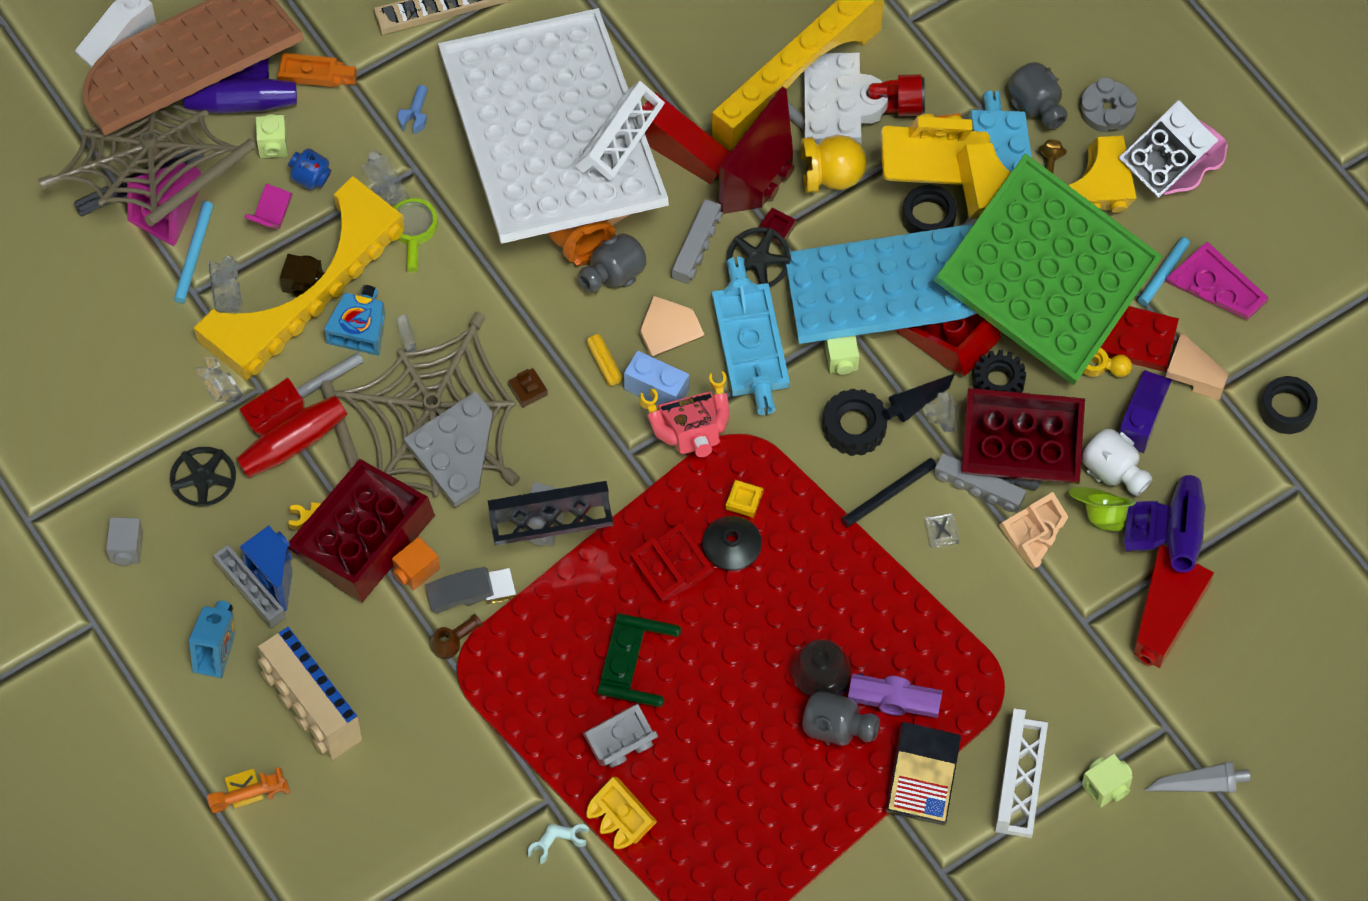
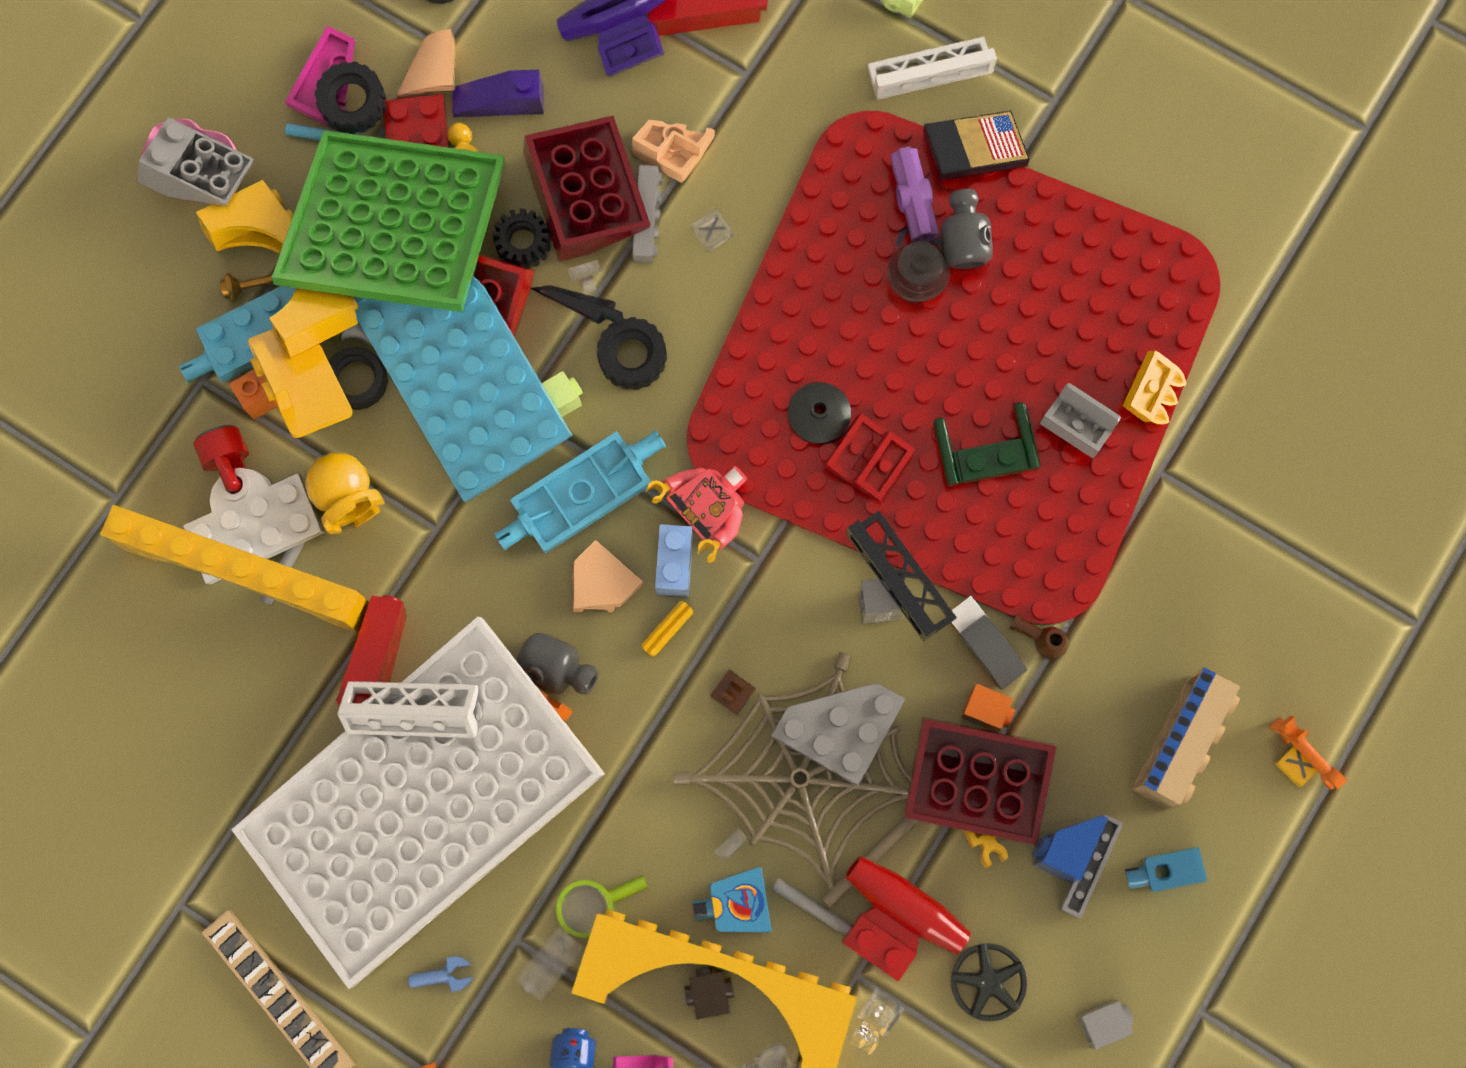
camera: 110 degrees left, 15 degrees up
light aqua arm [528,823,589,864] -> none
light grey piece [672,199,723,285] -> none
dark red slope [719,86,795,214] -> none
yellow tile [726,480,763,518] -> none
pearl dark grey wheel [727,227,791,287] -> none
dark red plate [758,208,797,246] -> none
black bar [841,458,937,528] -> none
dark grey piece [1008,62,1067,129] -> none
lime piece [1069,487,1136,532] -> none
light grey plate [1080,77,1137,132] -> none
white piece [1082,429,1152,496] -> none
none -> black tyre [315,61,387,134]

